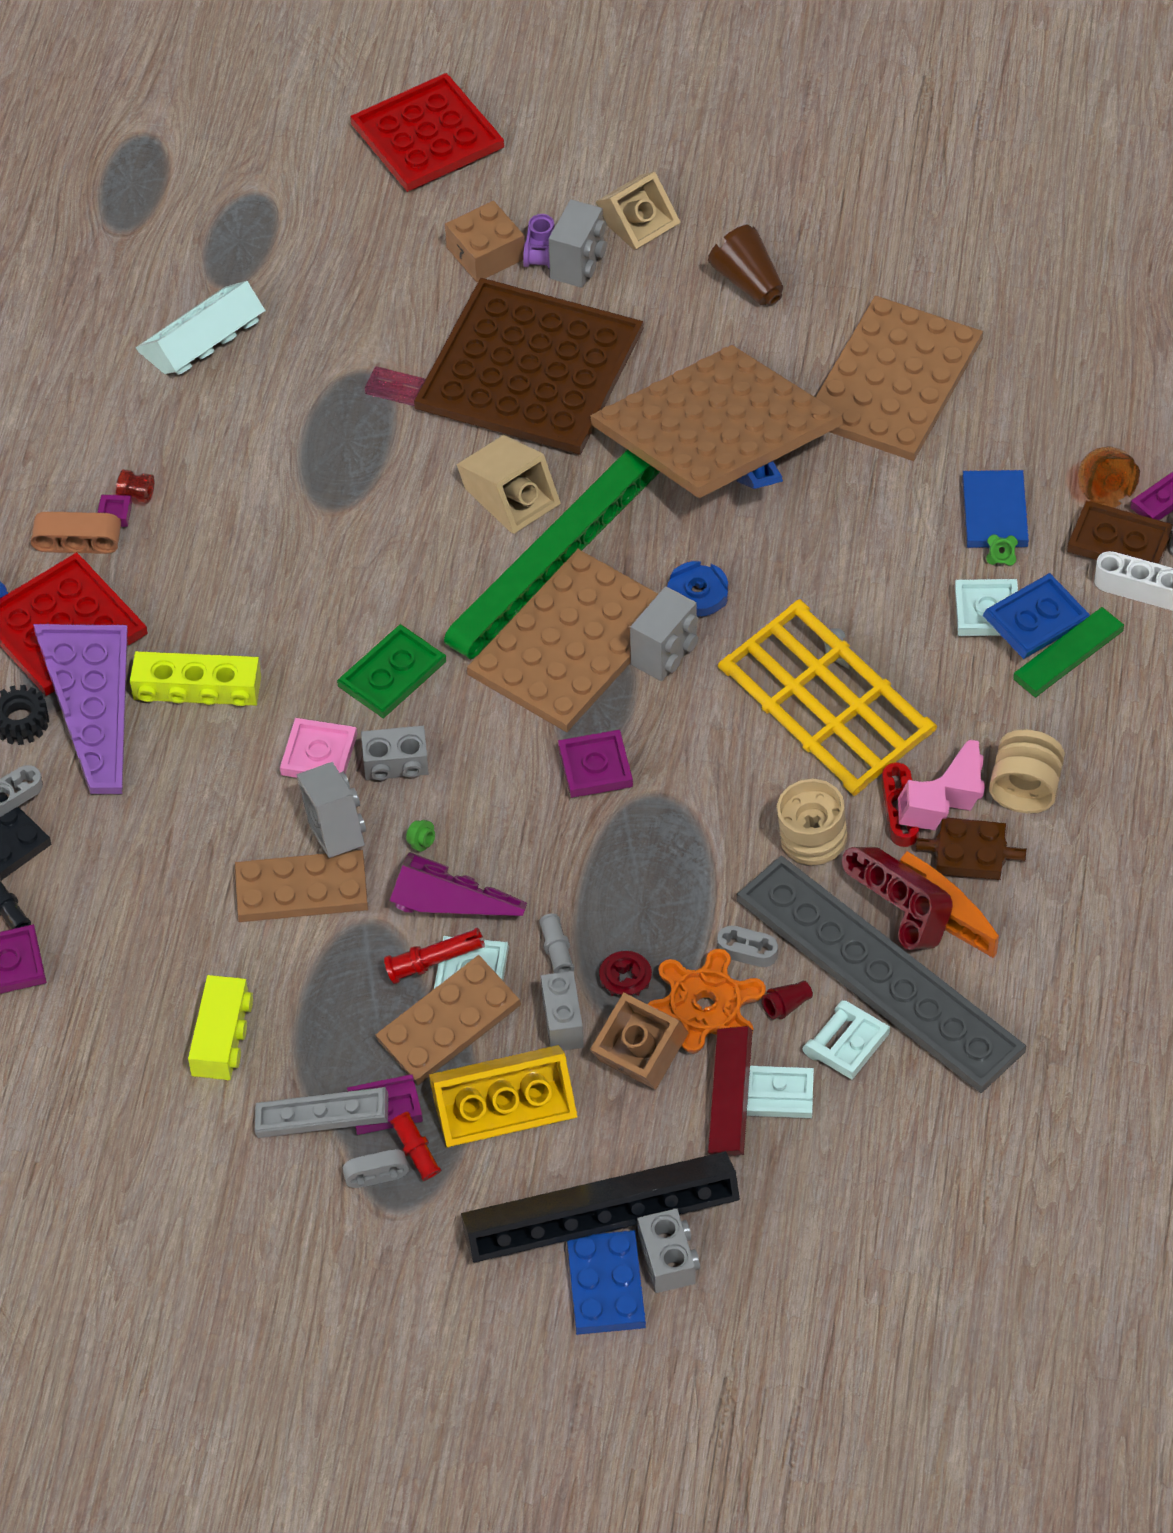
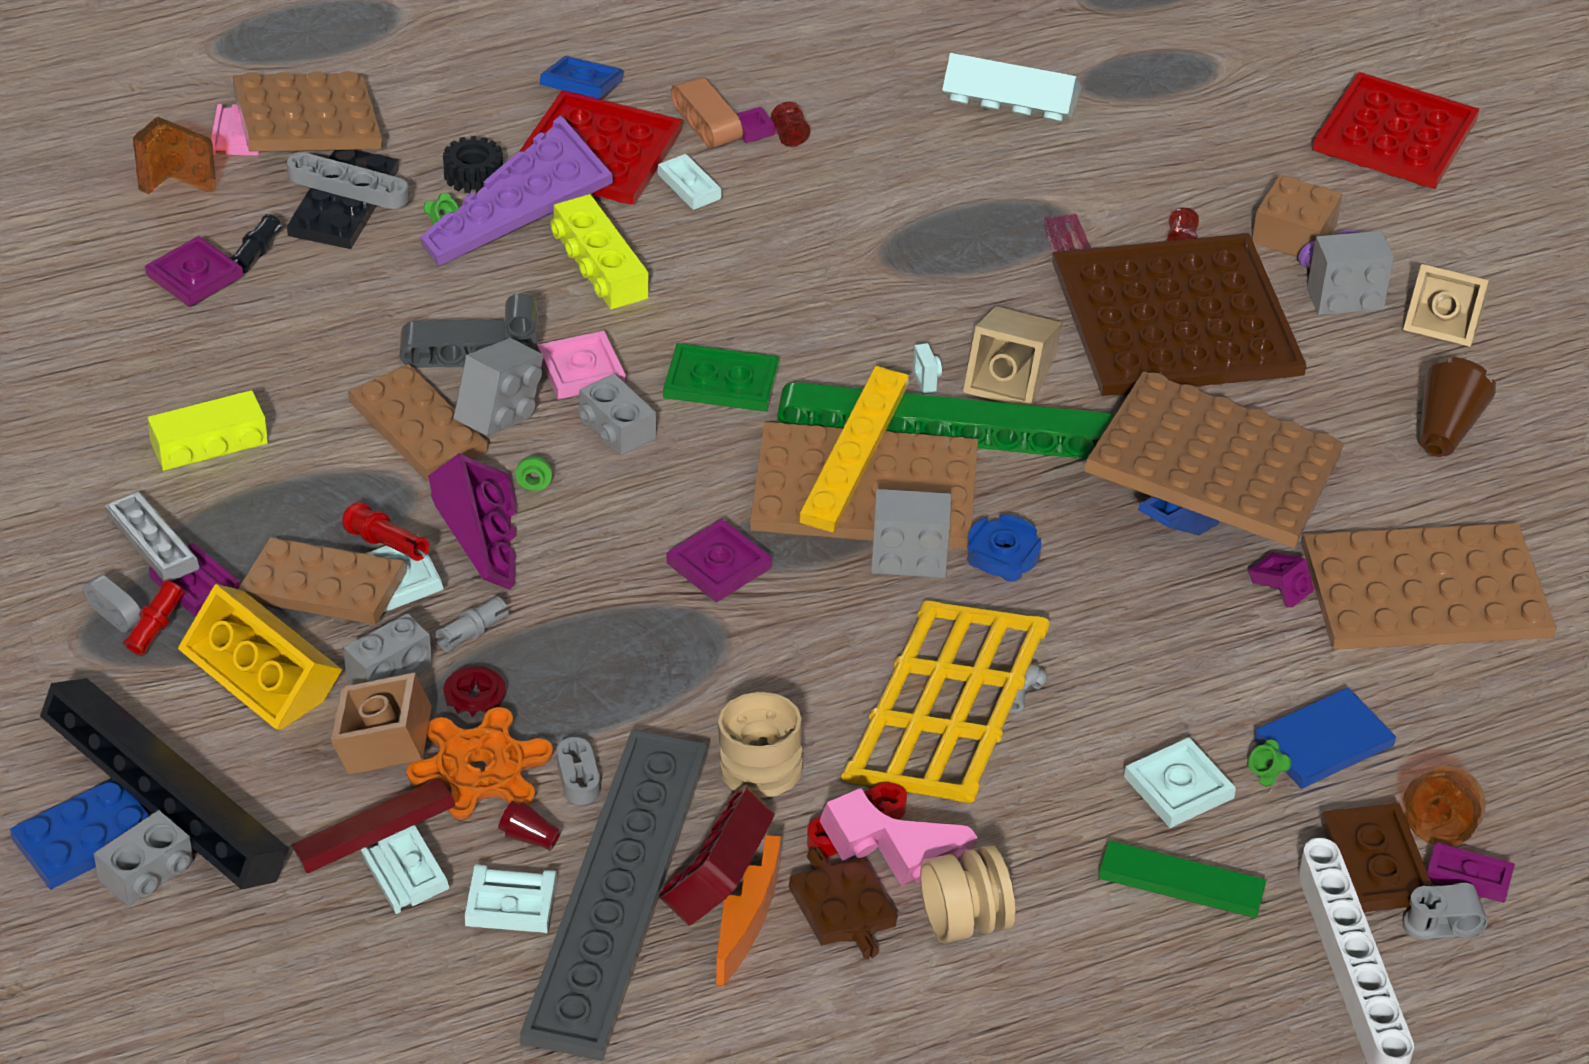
camera: 55 degrees right, 10 degrees down
blue tile [983,573,1090,659] -> none
none -> dark grey beam [400,293,537,368]
none -> bright green plate [423,193,459,226]
none -> light aqua plate [658,154,721,210]
none -> yellow plate [800,366,909,533]
none -> light aqua plate [913,343,942,394]
none -> clear red bush [1167,207,1199,241]
none -> magenta bracket [1249,552,1314,607]

